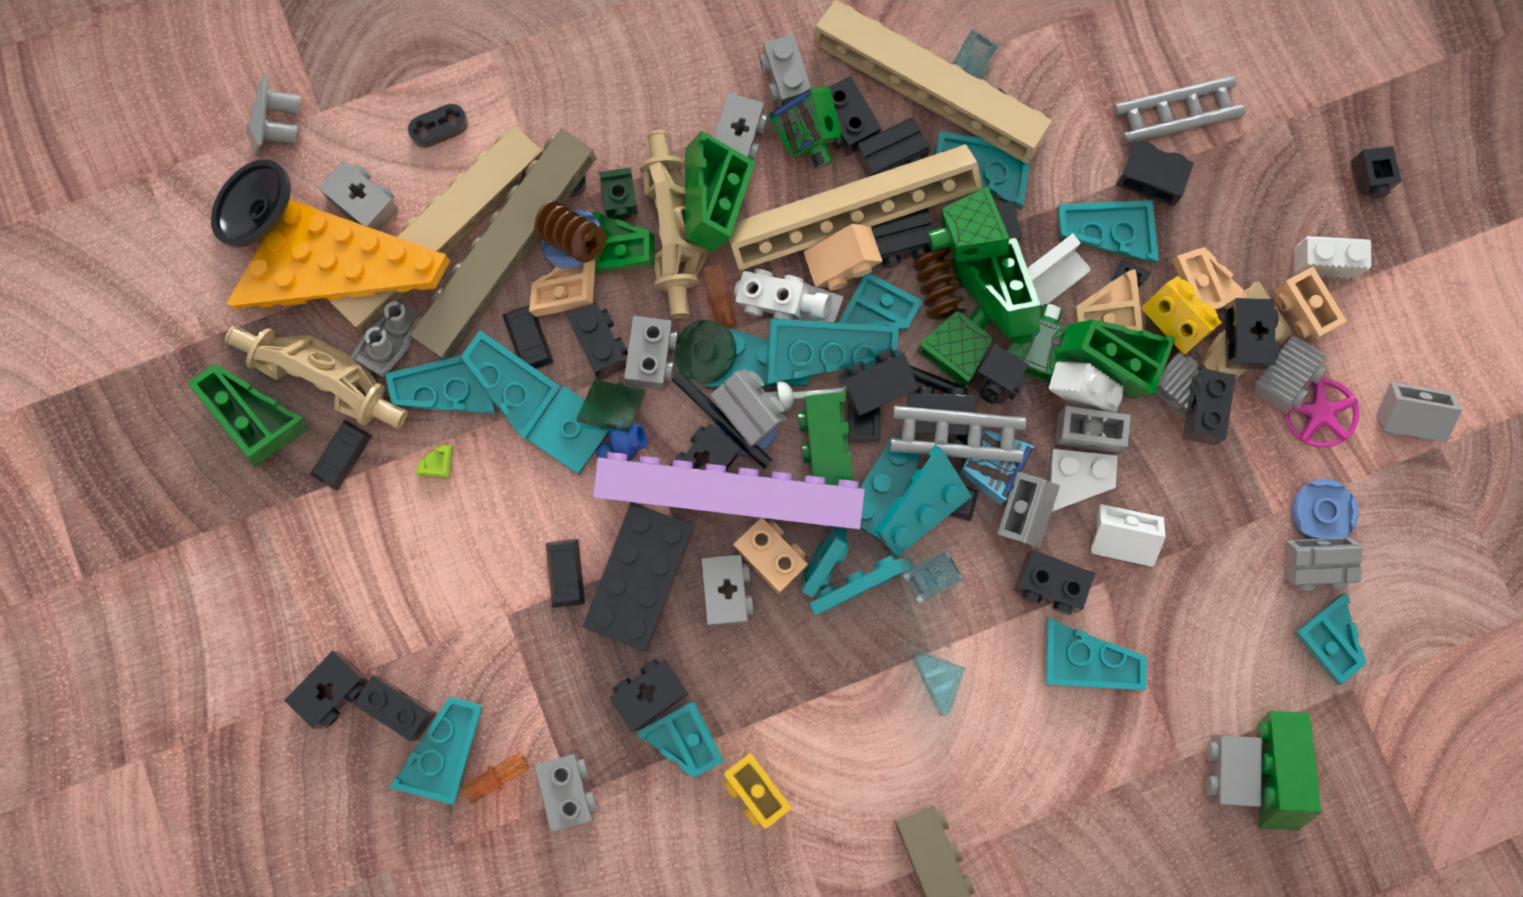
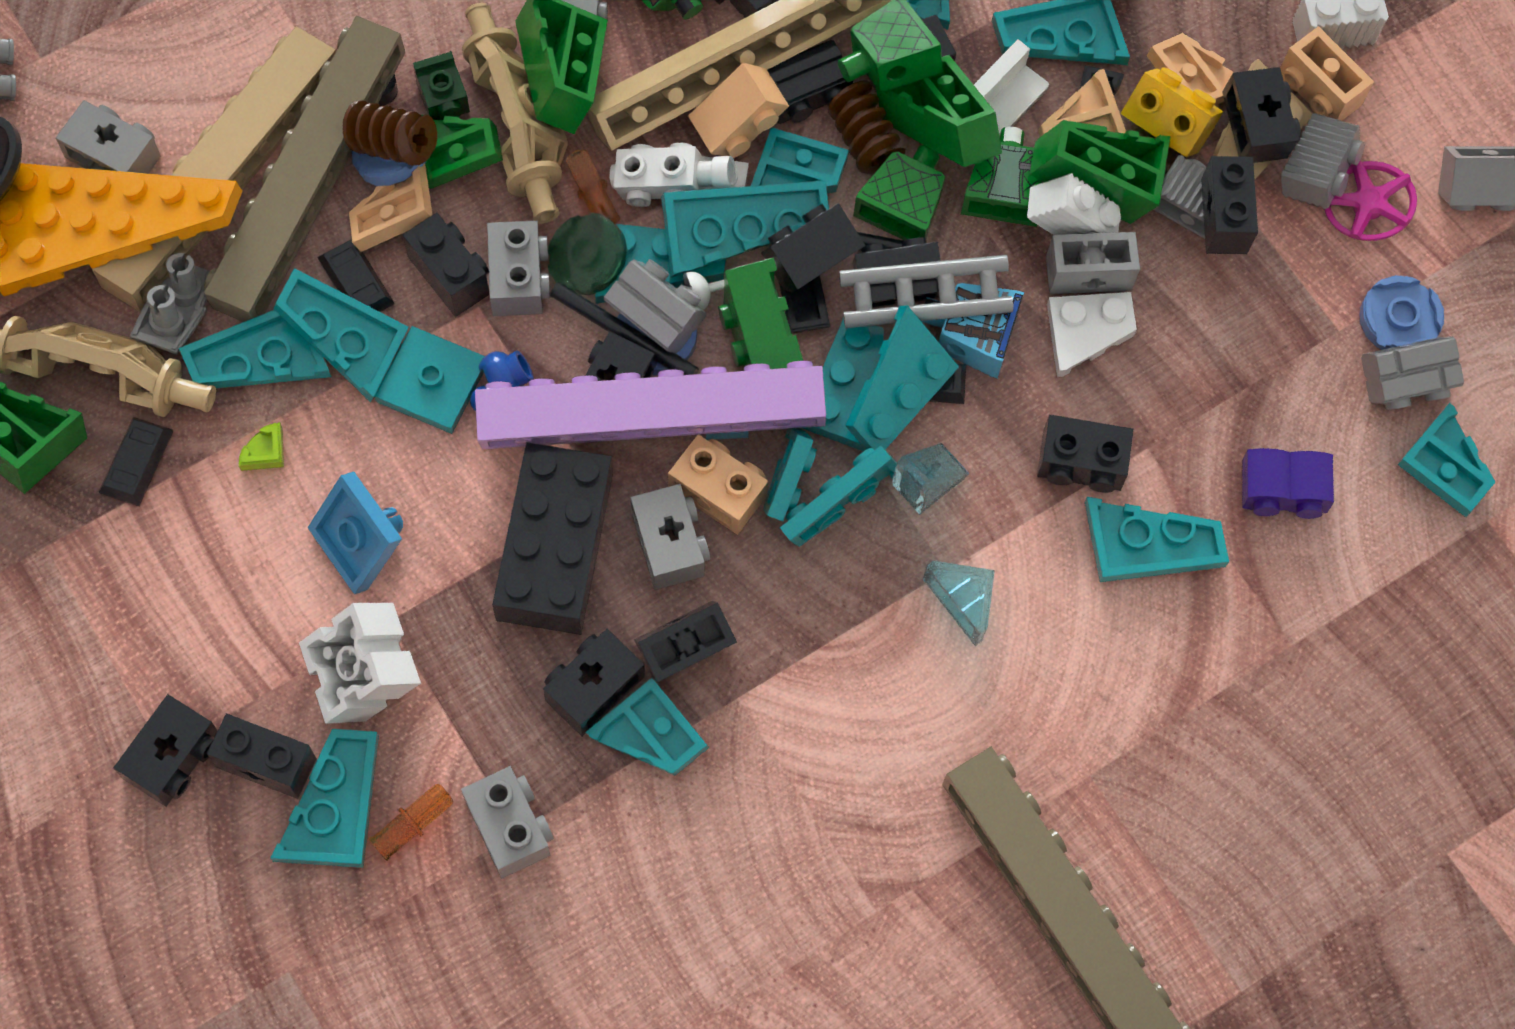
camera: 10 degrees left, 10 degrees down
black beam [408,103,468,148] -> none
black tile [546,539,585,608] -> none
clear green piece [577,380,645,432] -> none
yellow brick [723,752,792,829] -> none
black brick [969,344,1029,405] -> none
light grey brick [997,471,1060,548] -> none
white panel [1091,504,1166,567] -> none
light grey brick [1206,735,1262,807] -> none
green wedge [1256,711,1321,831] -> none
none -> white brick [299,603,421,724]
none -> dark azure tile [307,472,403,595]
none -> black brick [634,601,737,682]
none -> dark purple brick [1242,448,1334,519]

